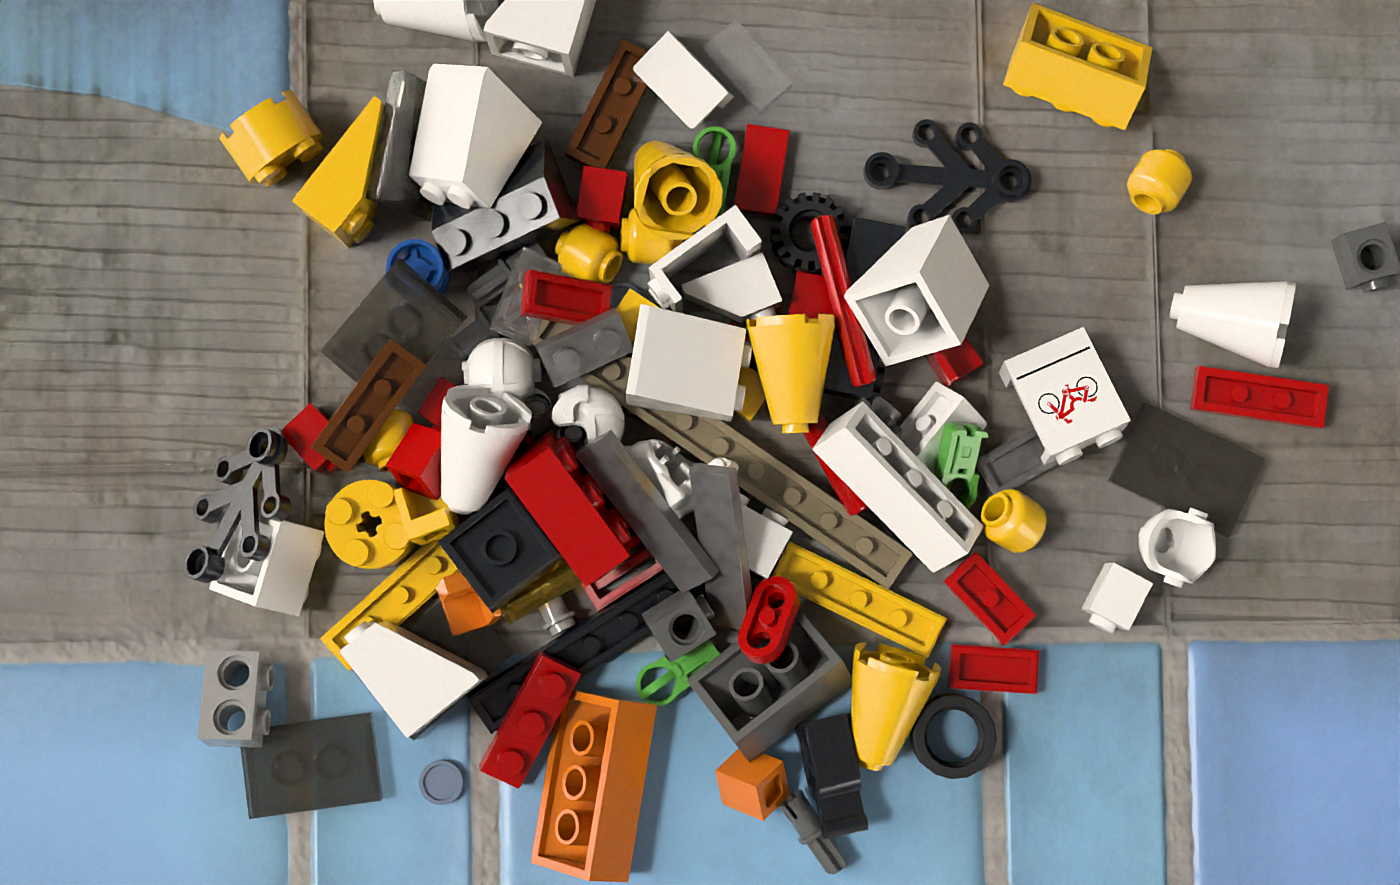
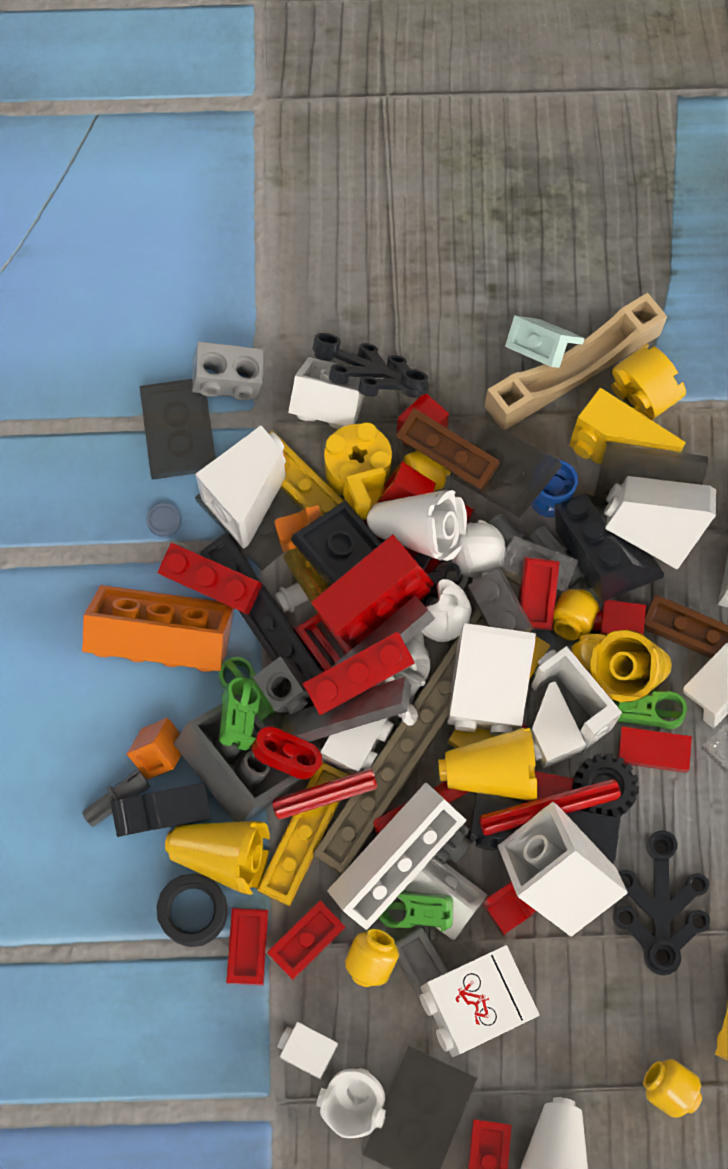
camera: 90 degrees right, 15 degrees down
none -> bright green piece [219,677,261,750]
none -> red axle [272,769,377,819]
none -> red plate [303,631,416,716]
none -> tan arch [484,293,667,431]
none -> light aqua panel [505,315,585,368]

